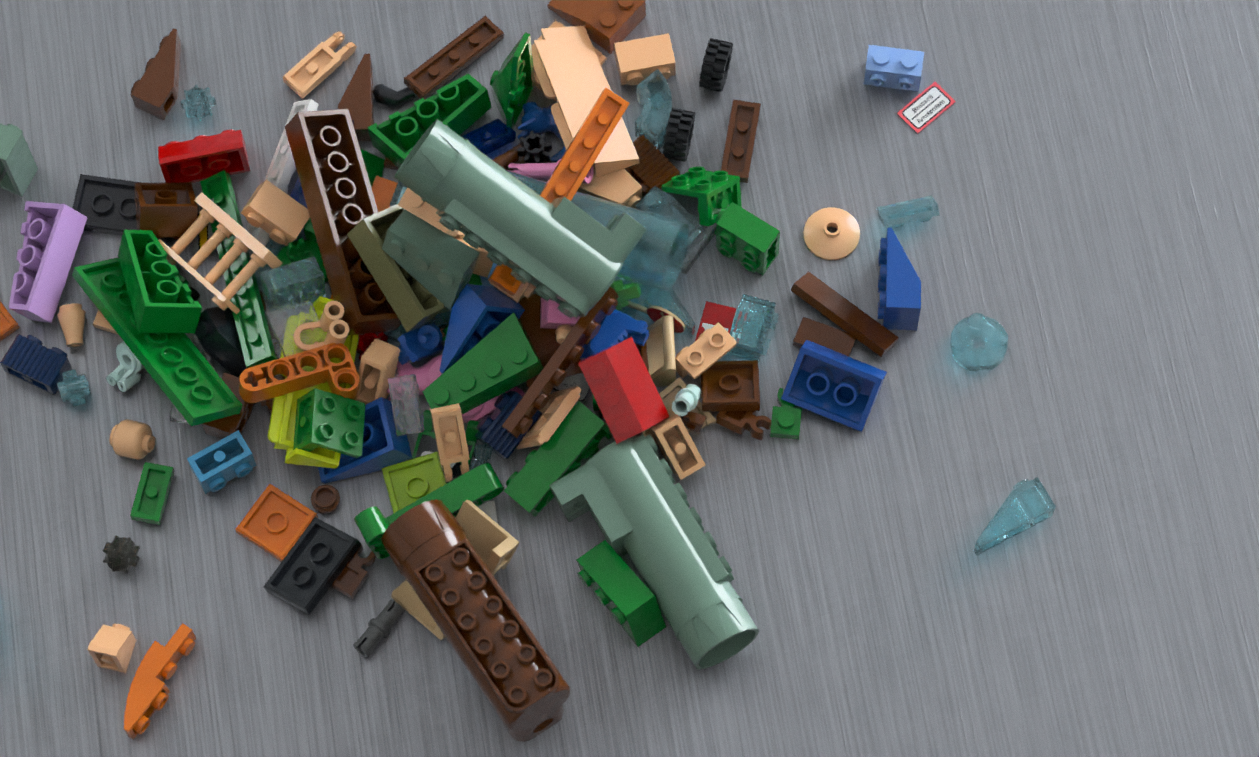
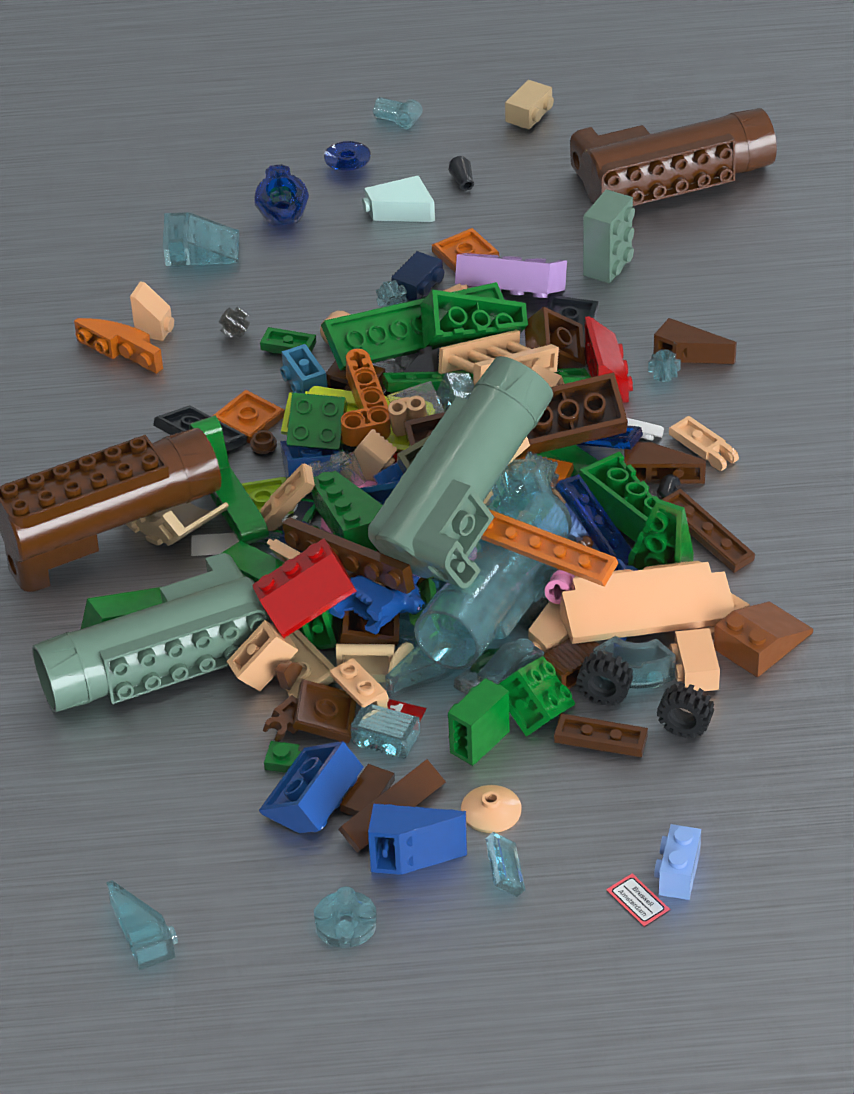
camera: 95 degrees right, 25 degrees down
light aqua pin [672,384,701,416] -> none

